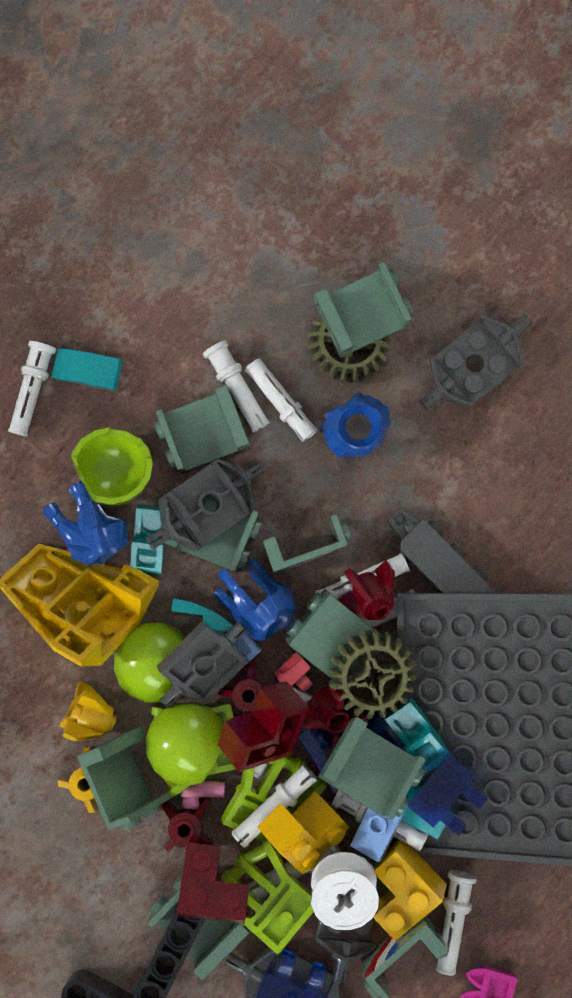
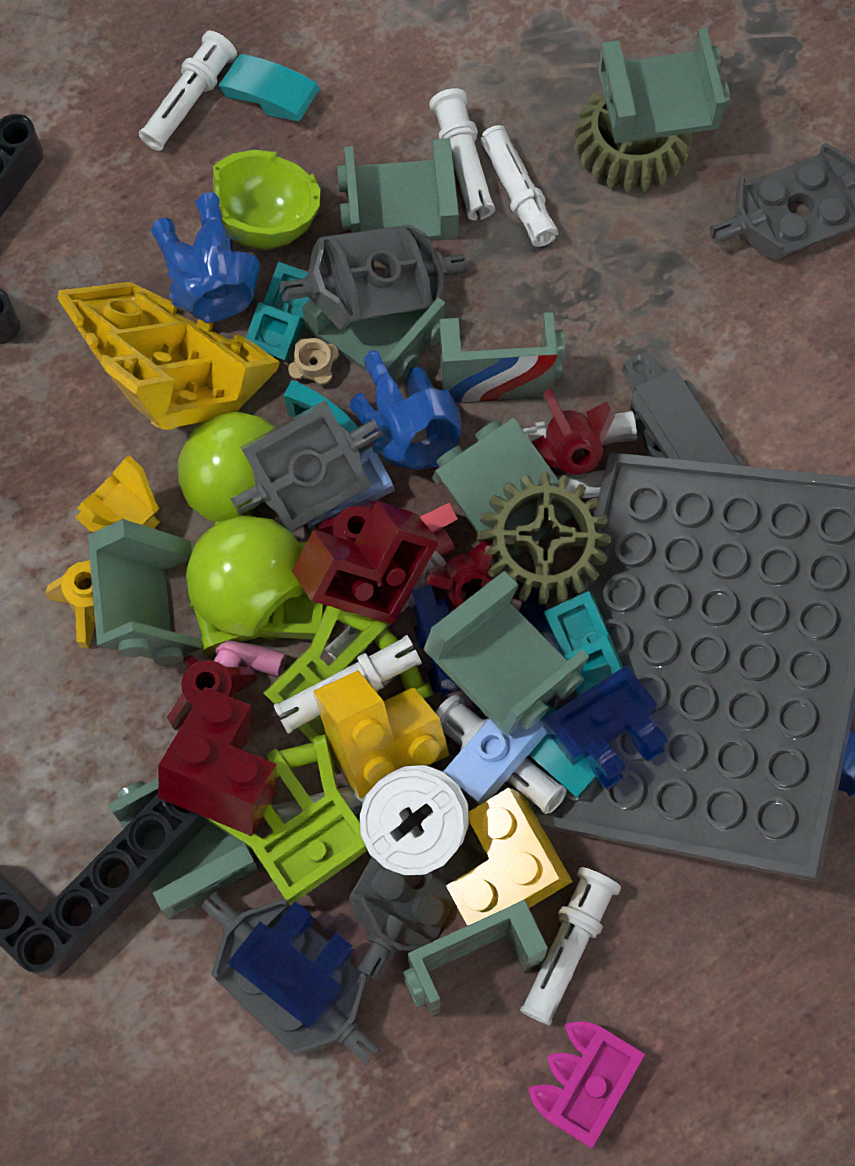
camera: 15 degrees right, 15 degrees down
blue piece [320,392,391,458] -> none
none -> tan plate [288,338,339,386]

